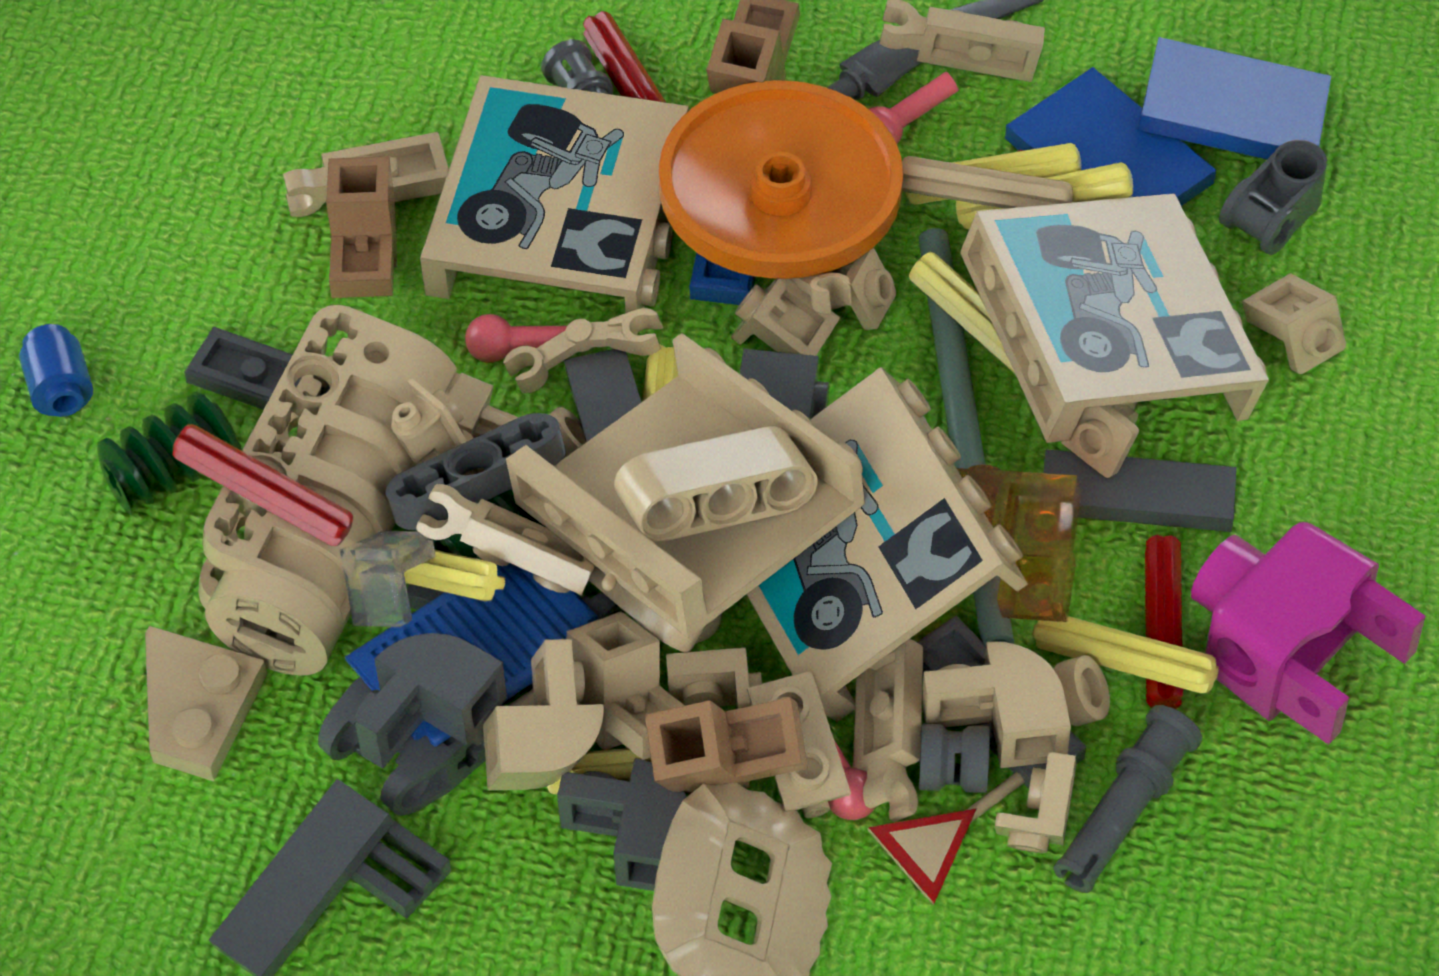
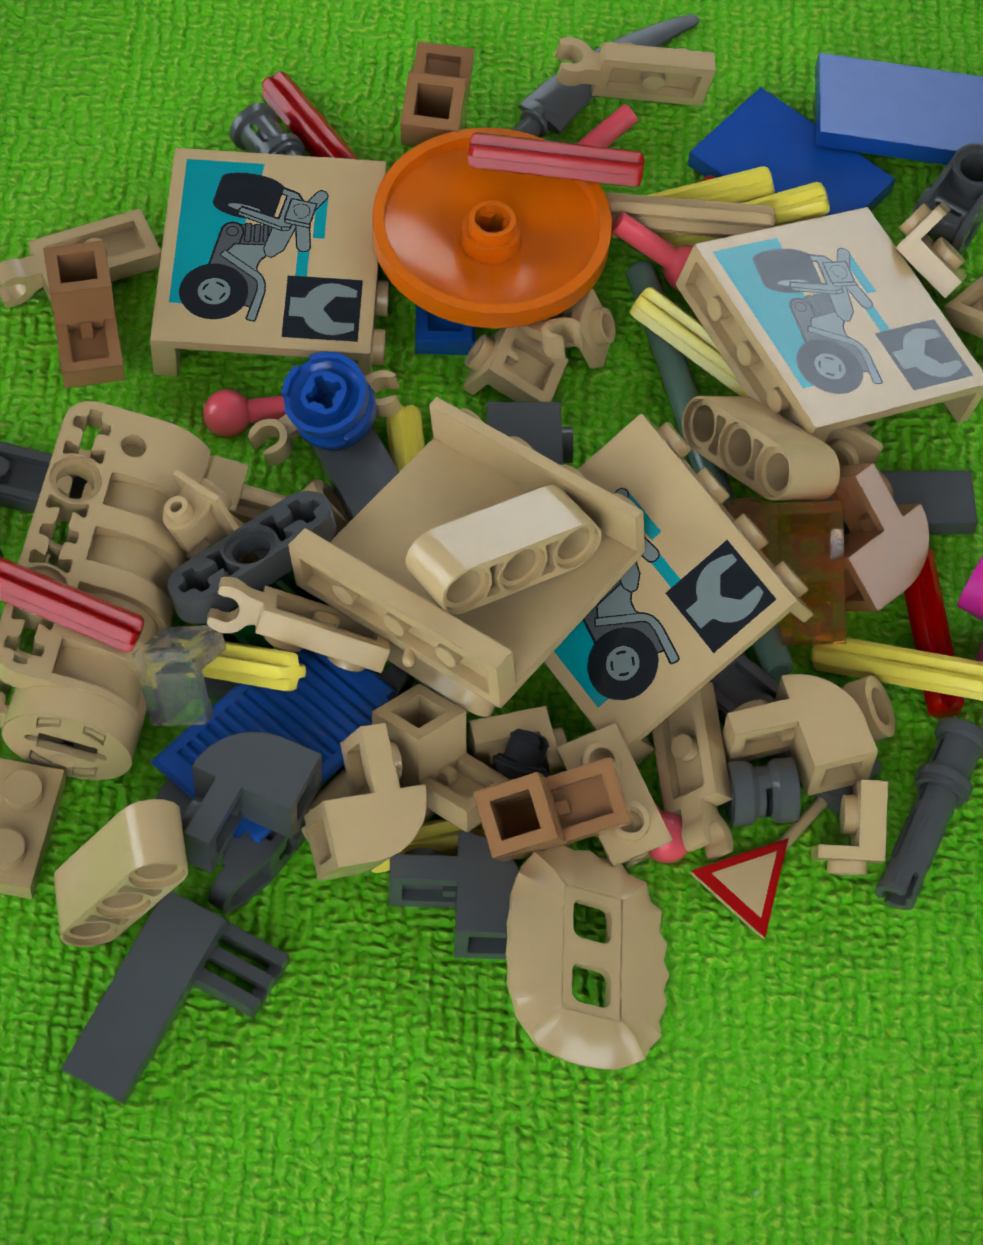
camera: 15 degrees left, 5 degrees up
none -> tan beam [54,799,188,947]
none -> blue wheel [281,351,377,450]
none -> axle [468,132,645,187]
none -> black piece [492,729,550,779]
none -> coral bar [612,212,693,292]
none -> tan beam [682,396,840,501]
none -> medium nougat brick [815,463,929,611]
none -> tan bracket [895,201,967,298]

